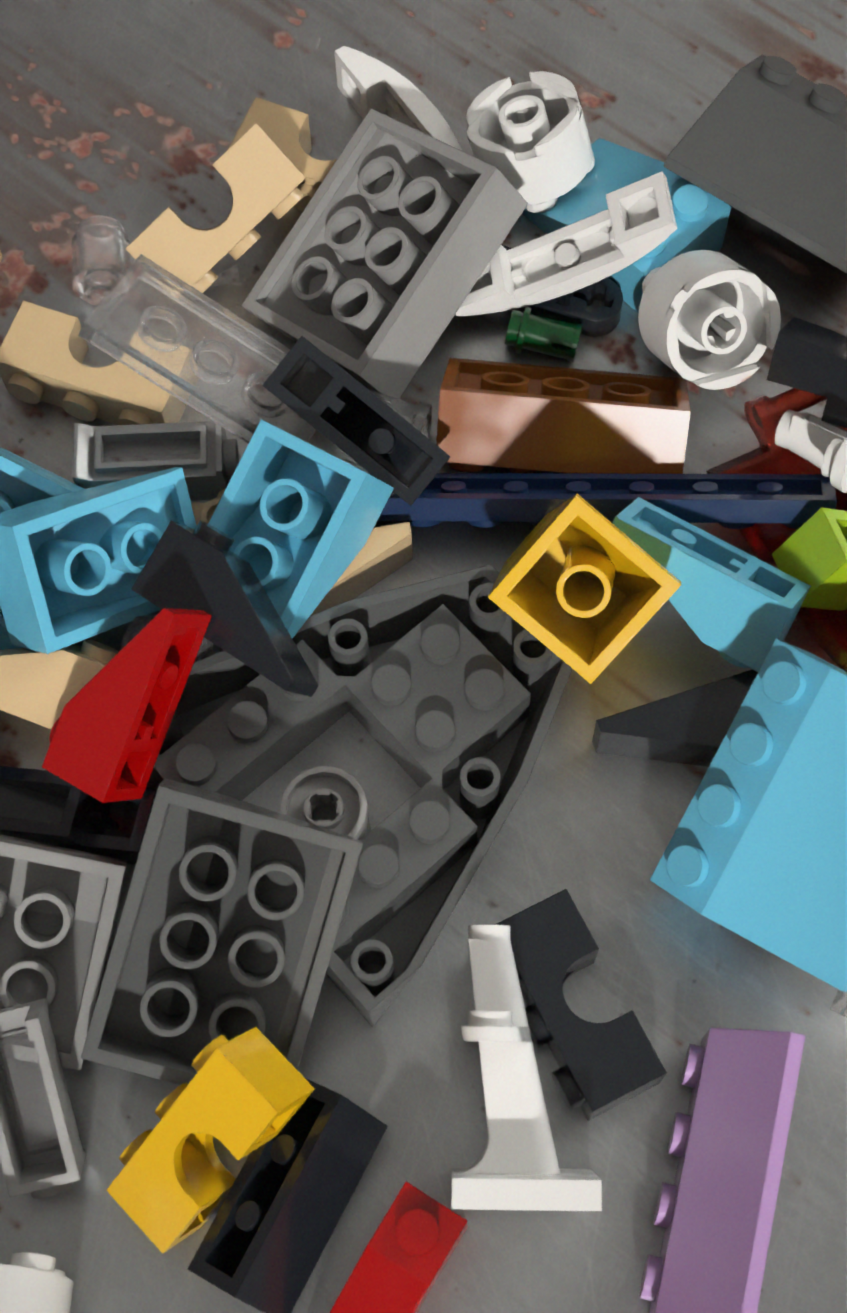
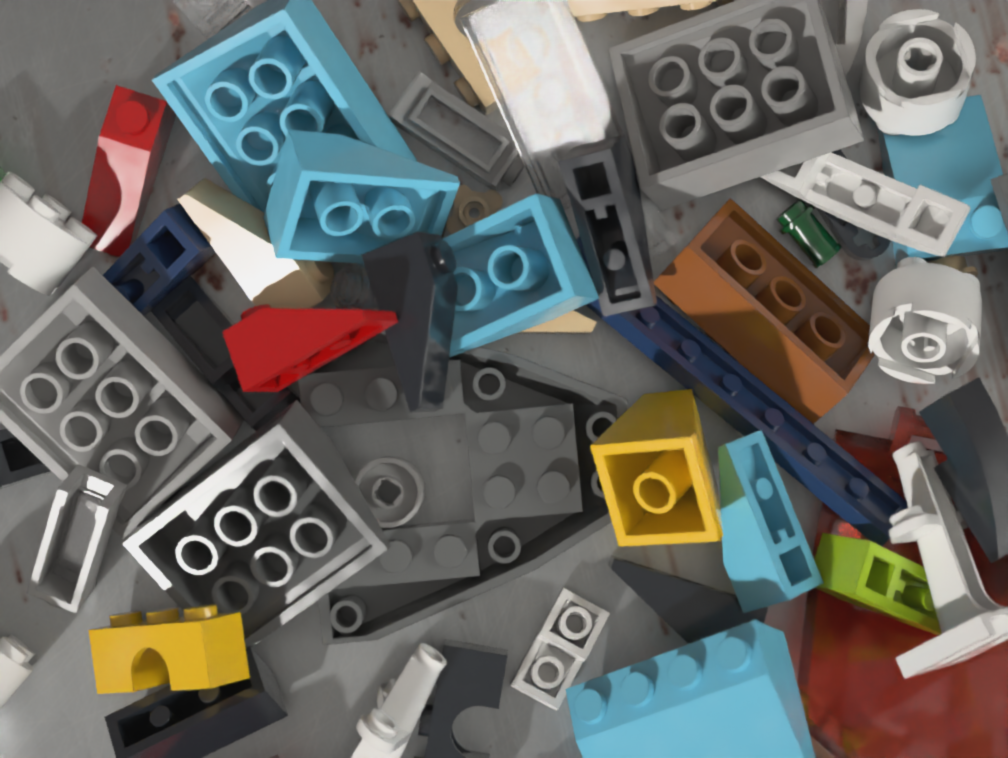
camera: 30 degrees right, 20 degrees up
none -> white slope [509,588,610,711]

